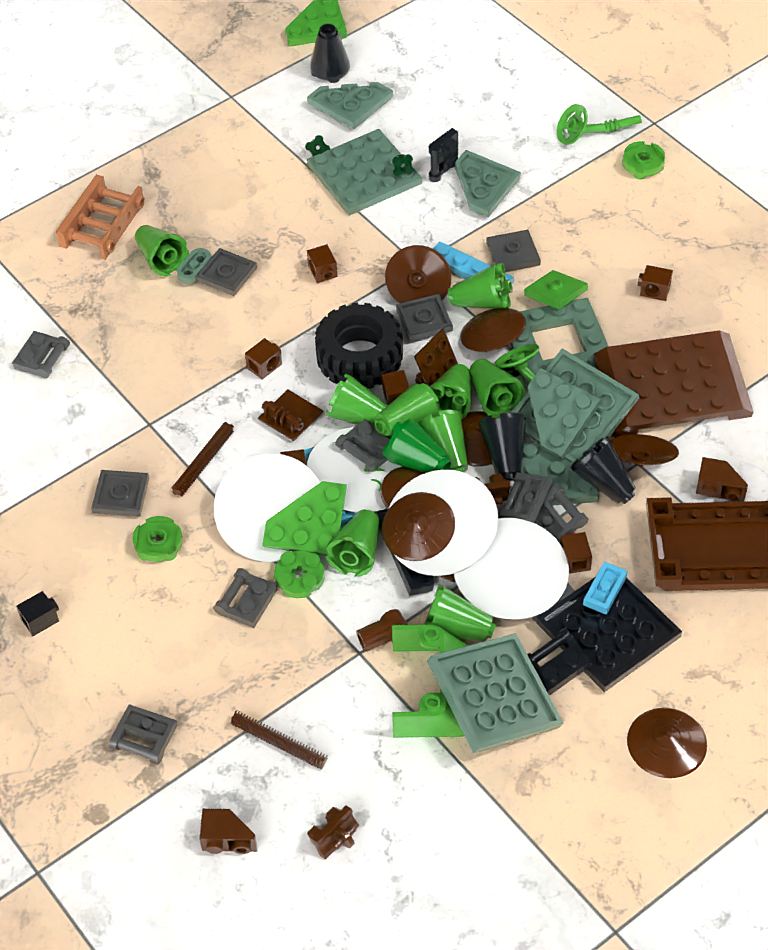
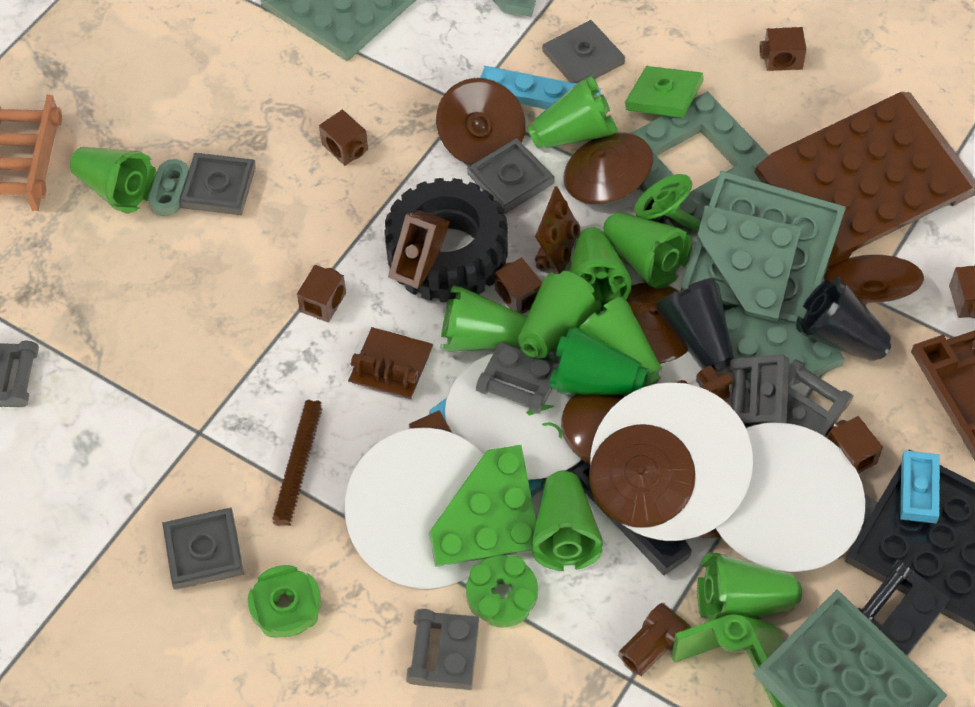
camera: 20 degrees left, 5 degrees up
none -> reddish brown slope [388,211,450,289]

